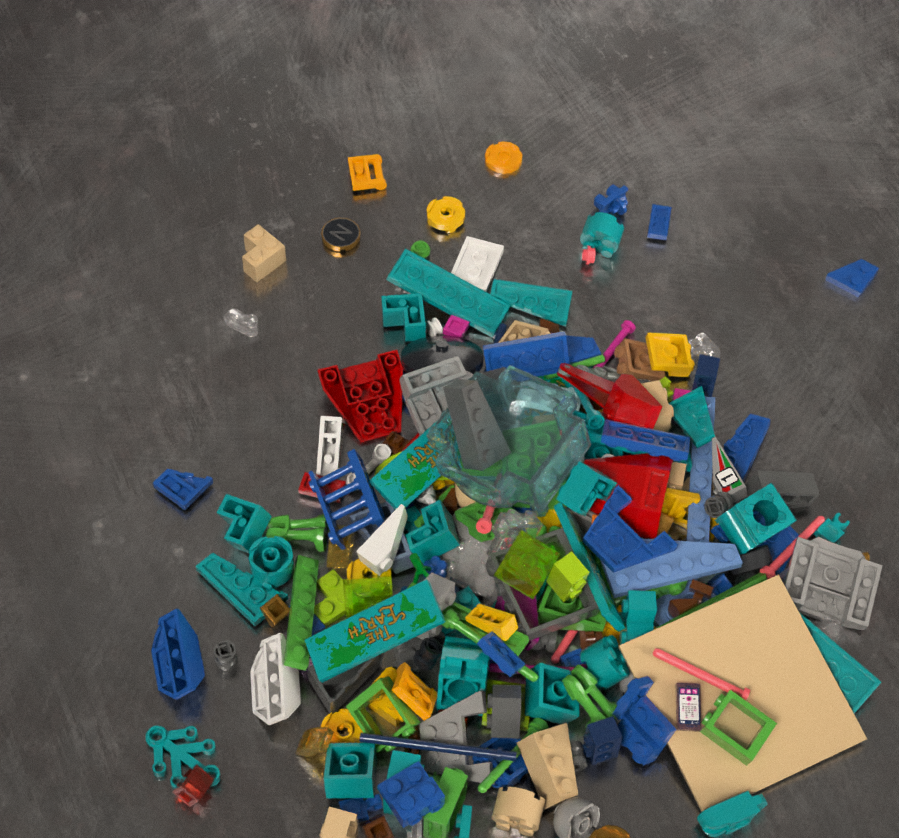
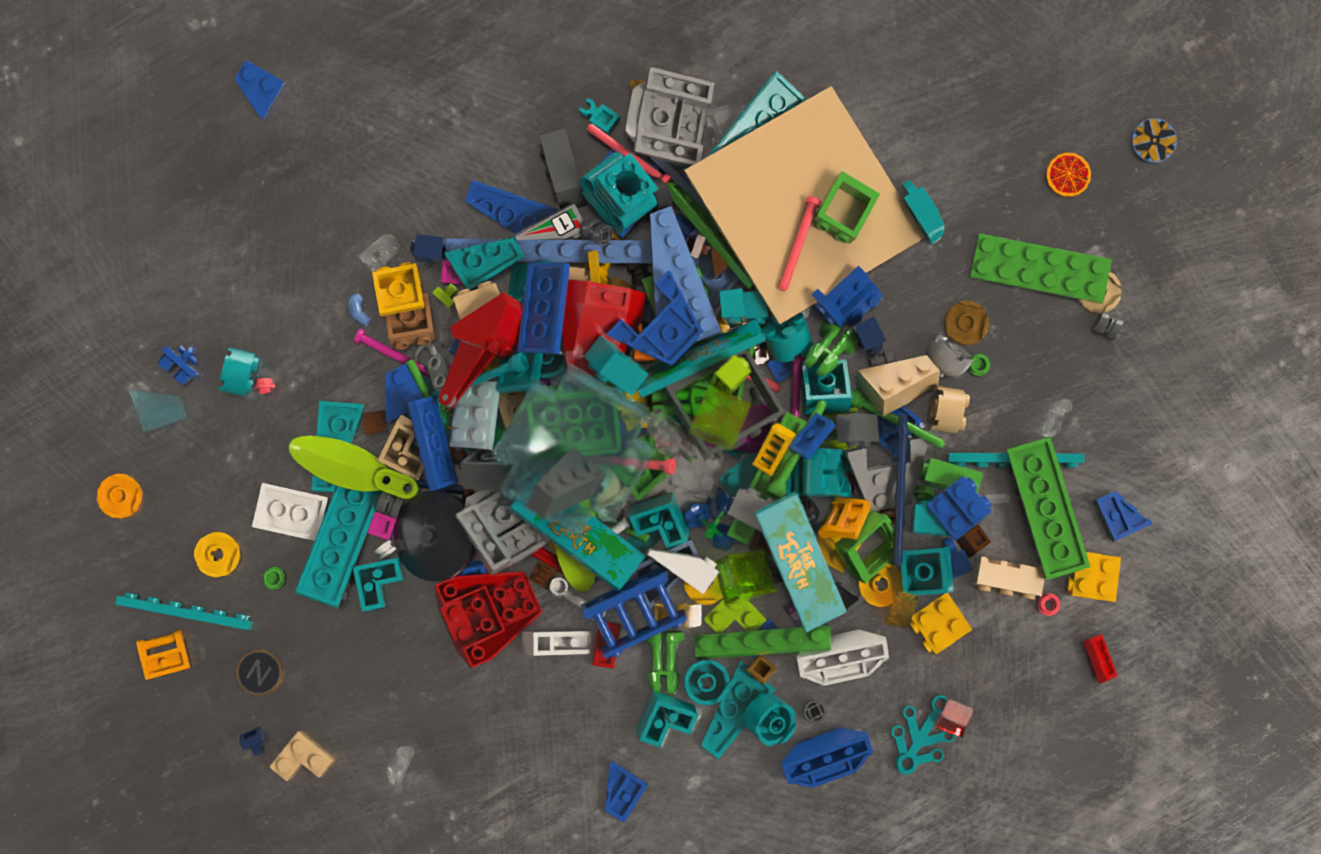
camera: 95 degrees left, 30 degrees up
blue plate [647,204,672,240] -> none
tile [675,683,702,732] -> none
none -> teal plate [115,592,253,630]
none -> clear light blue wing [130,390,188,433]
none -> dark blue tile [240,726,264,756]
none -> lime plant [289,436,419,499]
none -> medium blue arm [347,293,371,327]
none -> dark grey wheel [376,491,405,519]
none -> teal brick [742,692,797,746]
none -> yellow plate [909,593,972,655]

